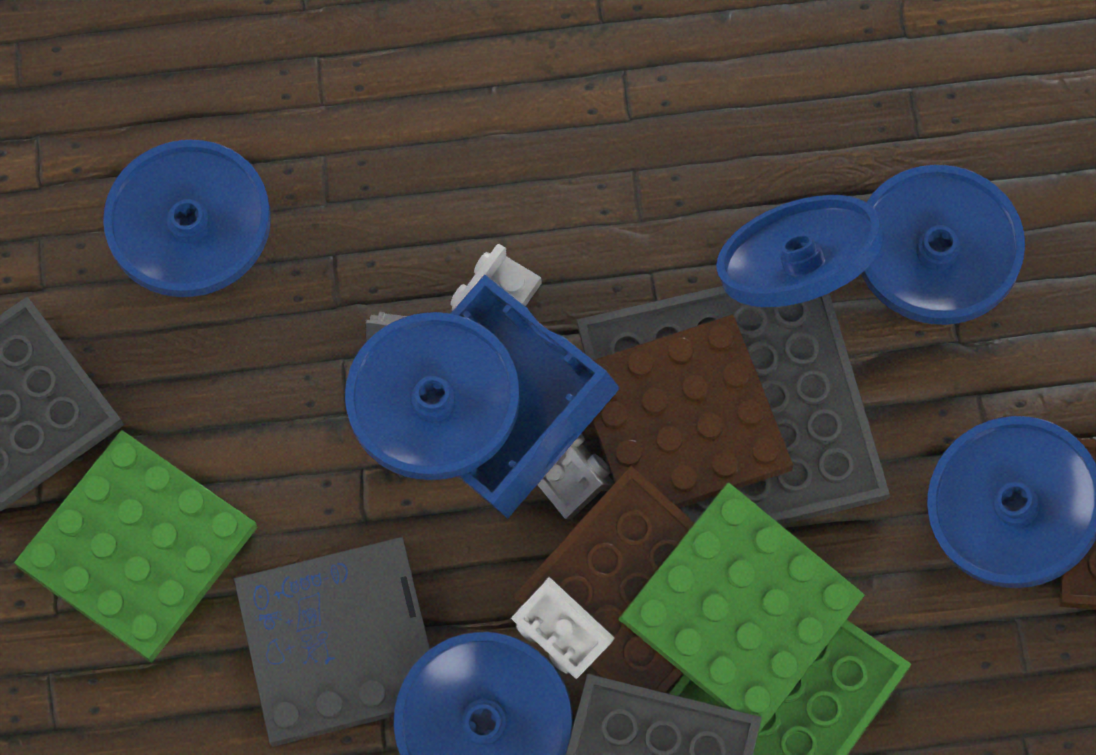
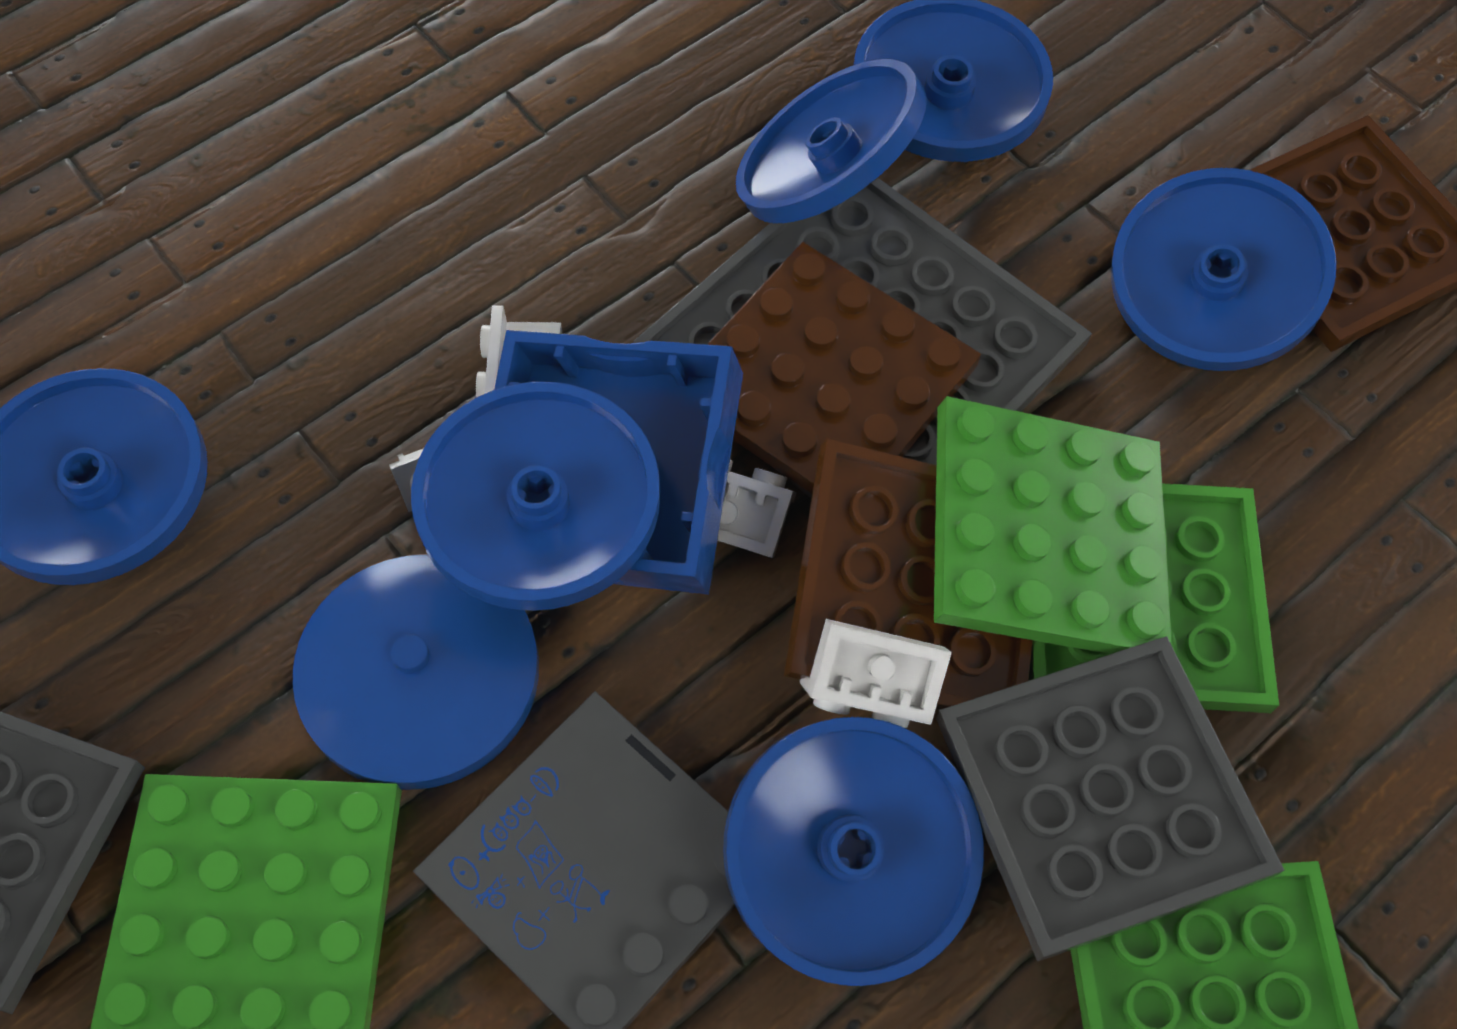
camera: 40 degrees left, 5 degrees down
none -> blue dish [293,555,539,790]

